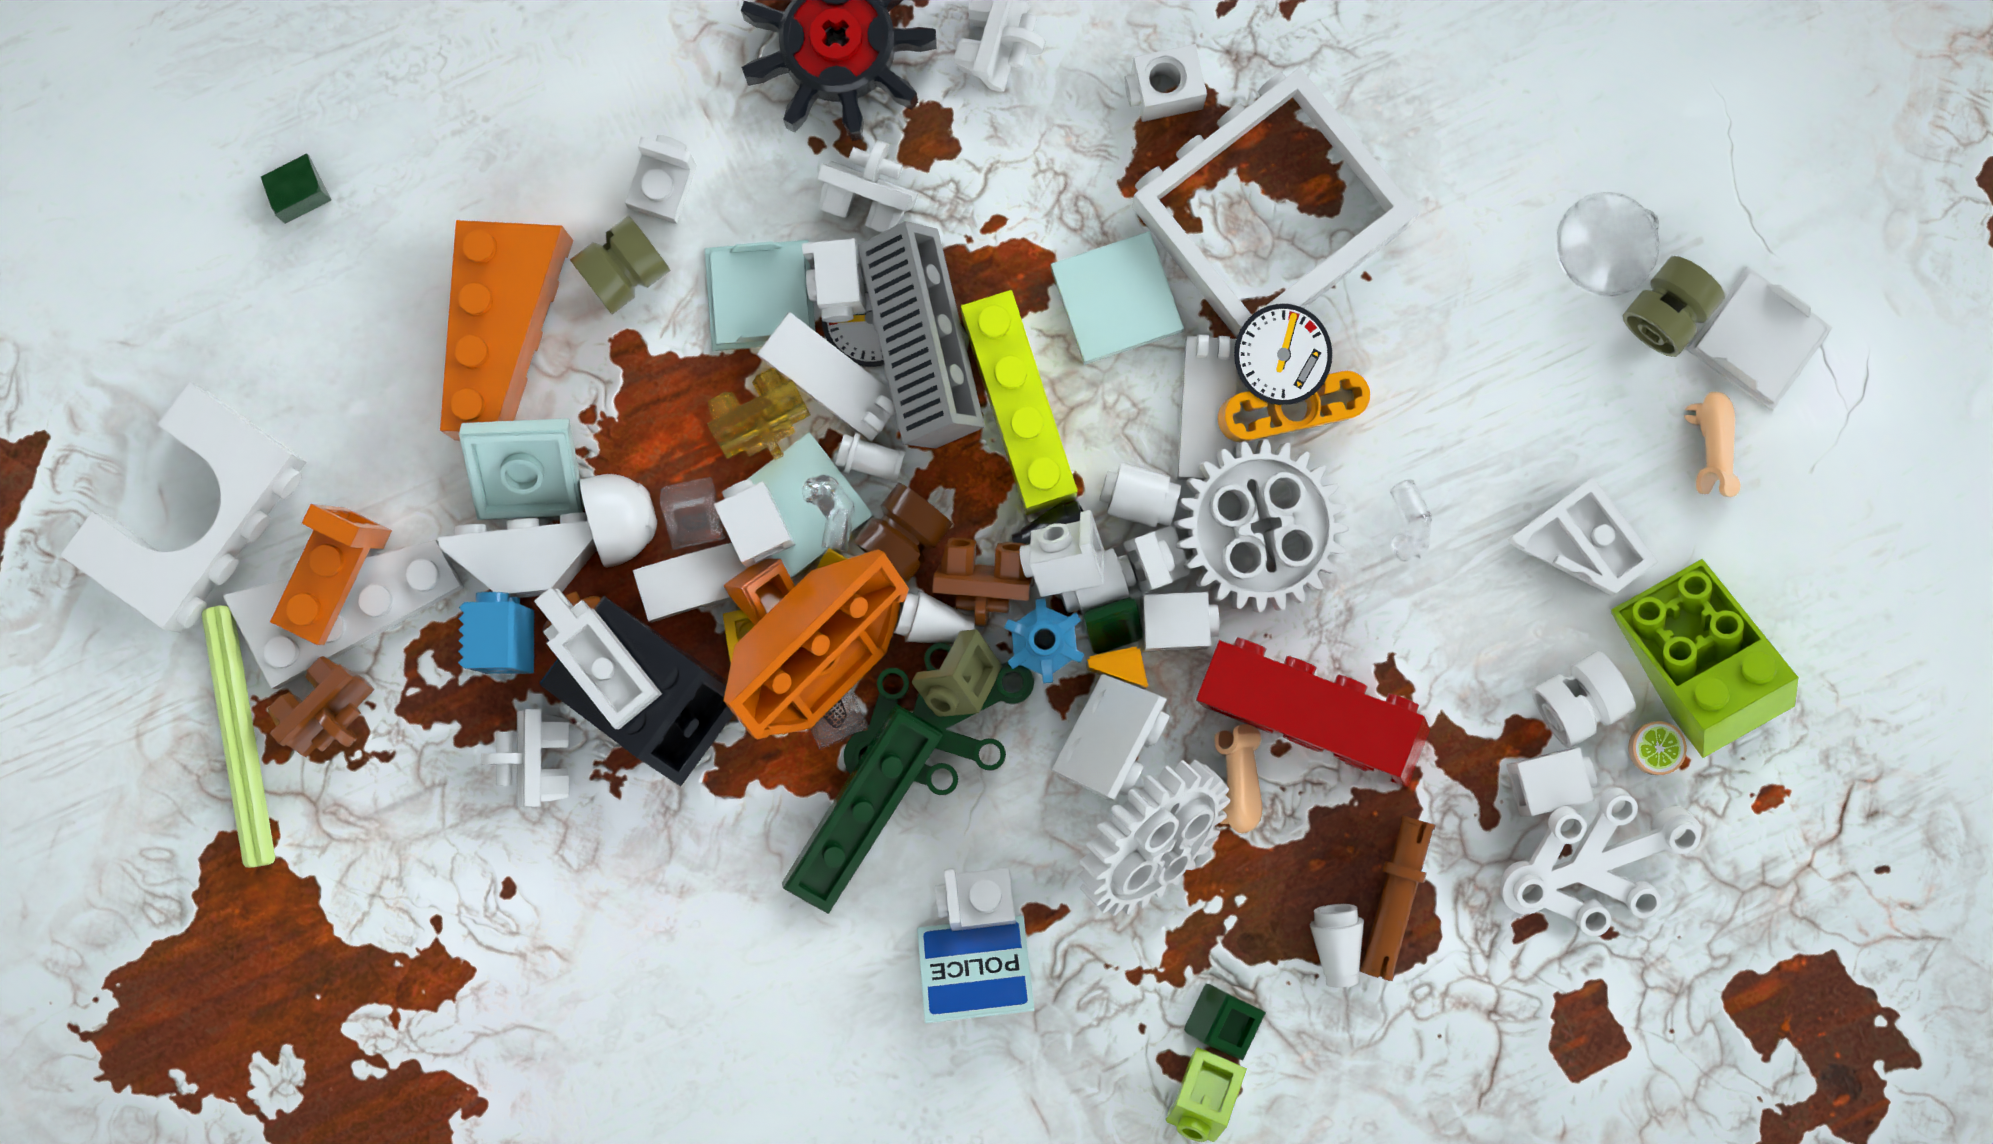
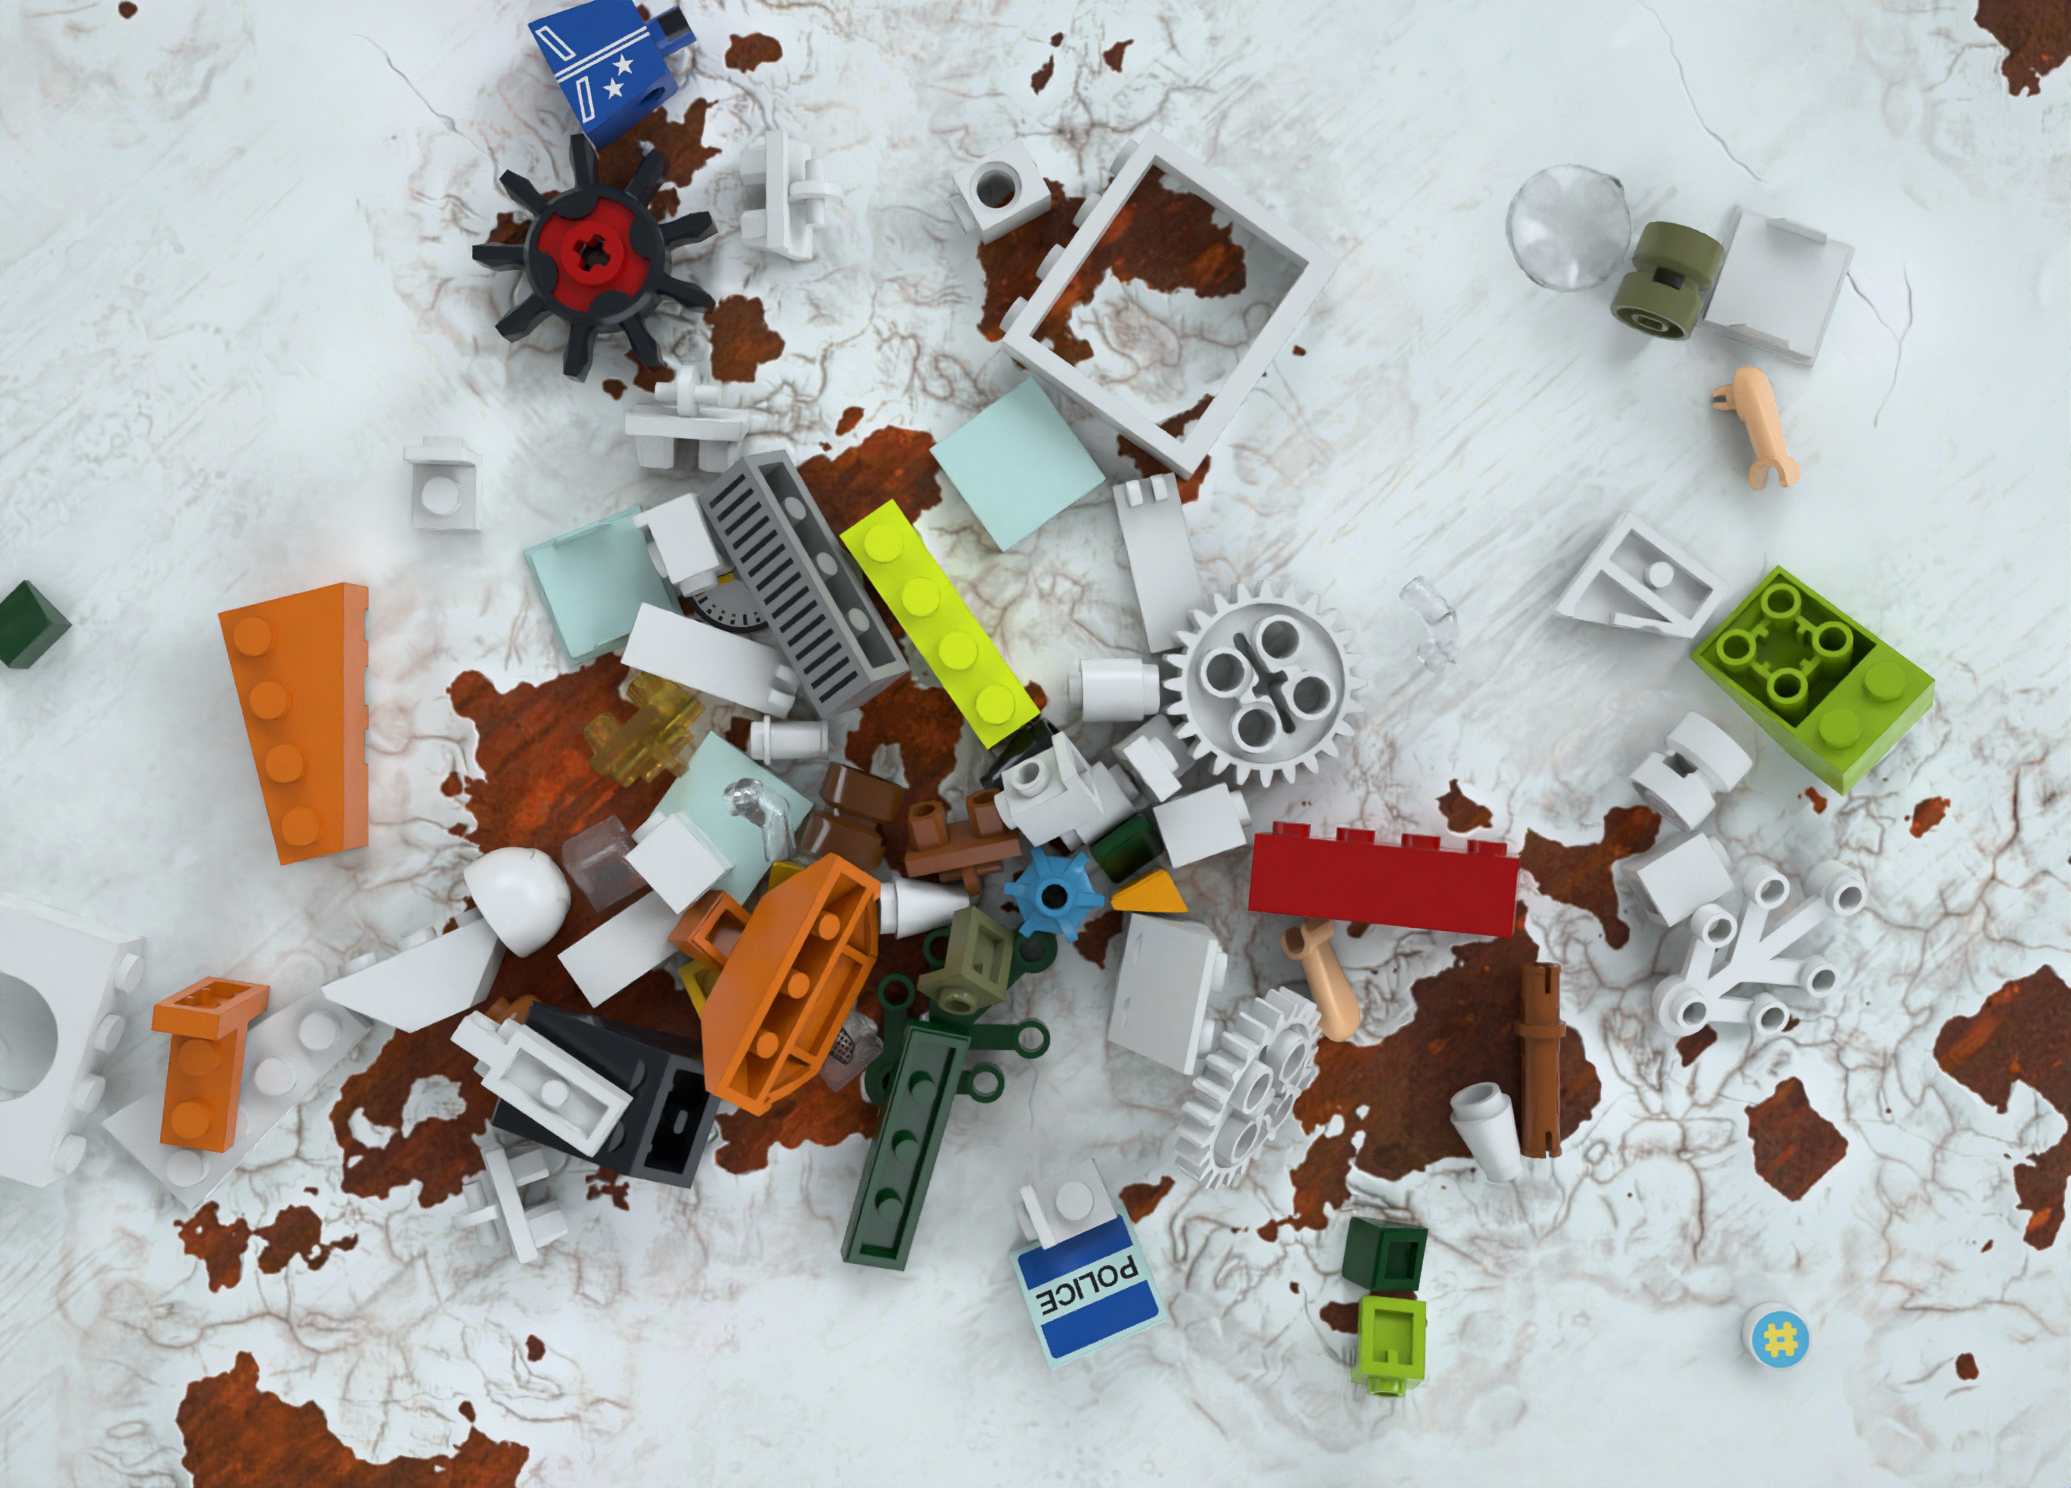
camera: 15 degrees left, 5 degrees up
yellowish green axle [202,605,275,868] -> none
dark orange hips [268,656,375,757] -> none
dark azure brick [458,592,534,674] -> none
light aqua tile [459,418,584,520] -> none
olive wheel [570,215,671,315] -> none
light orange beam [1218,371,1370,443] -> none
white sticker [1234,304,1332,405] -> none
tile [1628,721,1687,775] -> none

